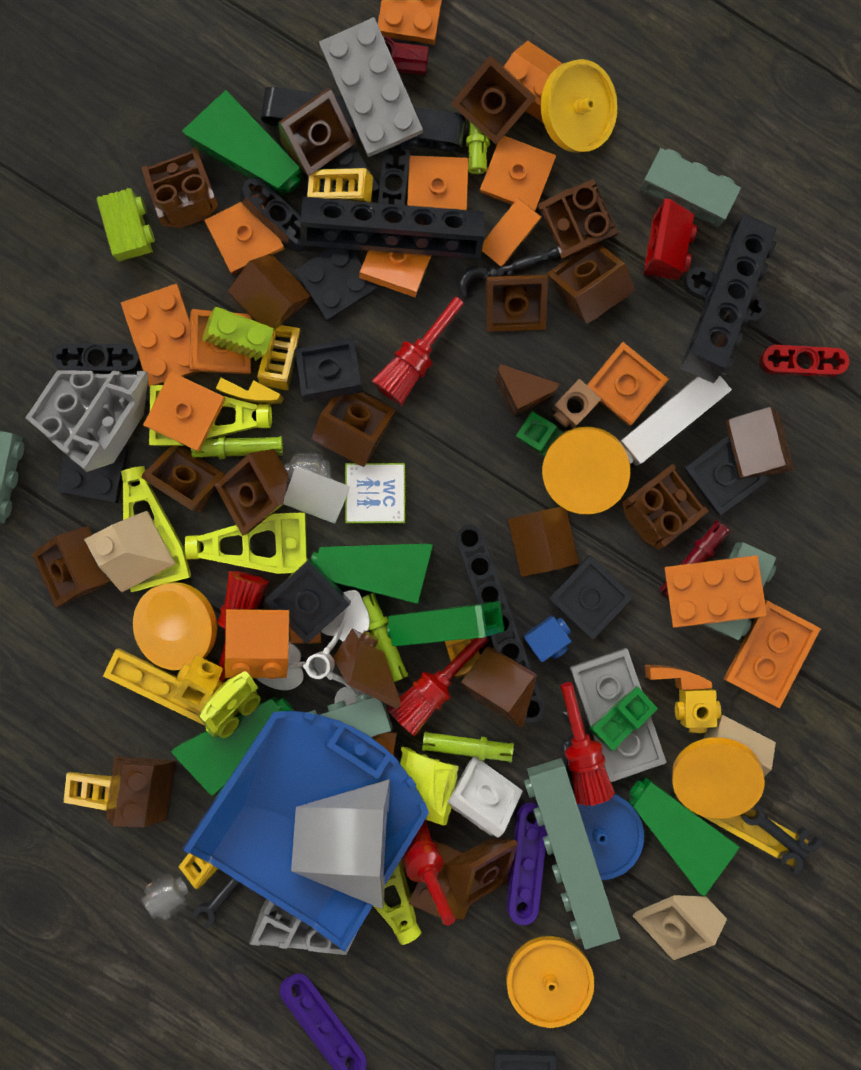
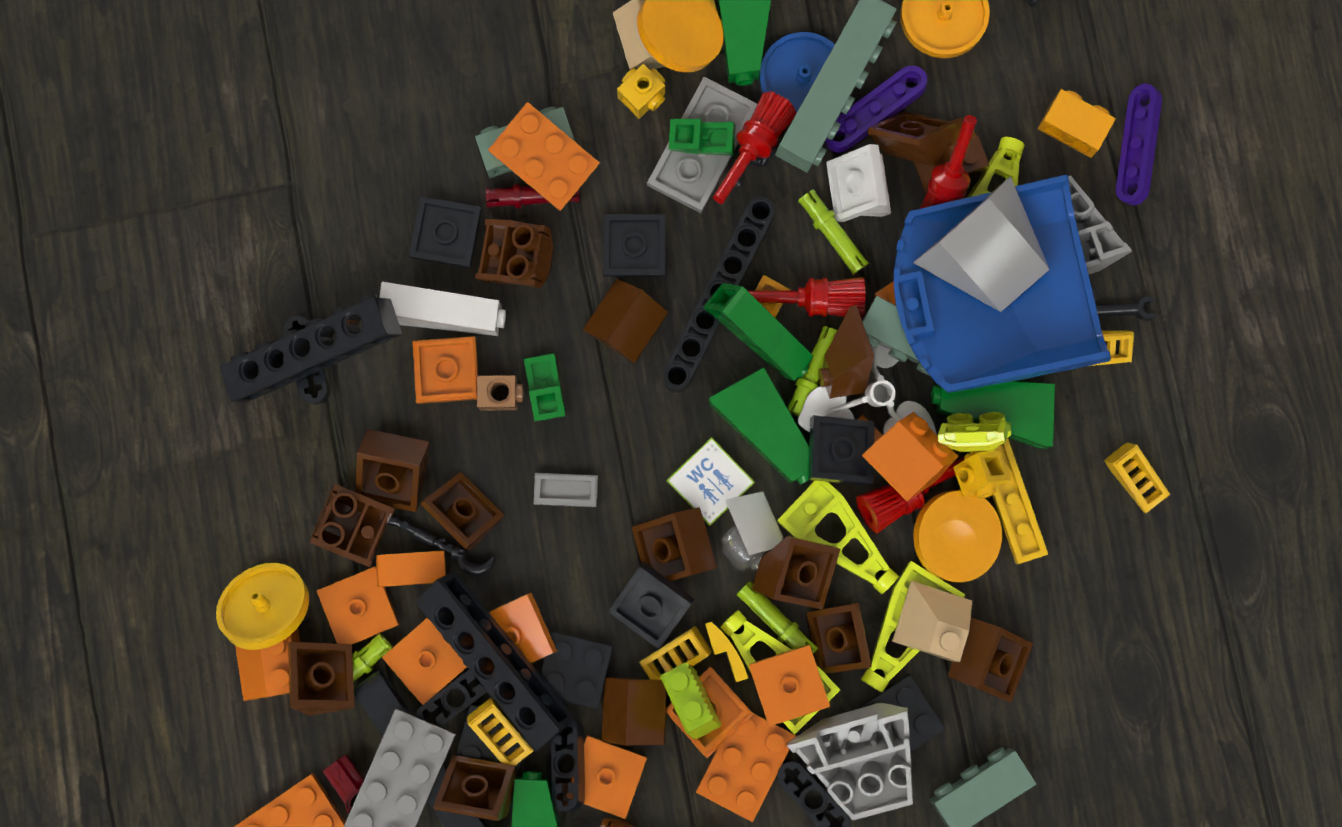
camera: 135 degrees left, 5 degrees down
reddish brown slope [105,756,176,827] -> none
clear head [141,874,189,920] -> none
red piece [371,296,464,406] -> none
neon yellow slope [400,747,459,825] -> none
reddish brown slope [461,646,537,727] -> none
reddish brown slope [495,364,559,417] -> none
blue brick [522,616,572,662] -> none
light orange piece [542,427,630,514] -> none
sand green brick [640,148,741,228] -> none
red slope [643,198,697,280] -> none
orange slope [645,665,712,690] -> none
orange plate [724,600,821,708] -> none
slope [725,407,794,479] -> none
red beam [759,345,850,377] -> none
none -> light grey tile [533,473,598,507]
none -> light orange brick [1037,89,1116,158]

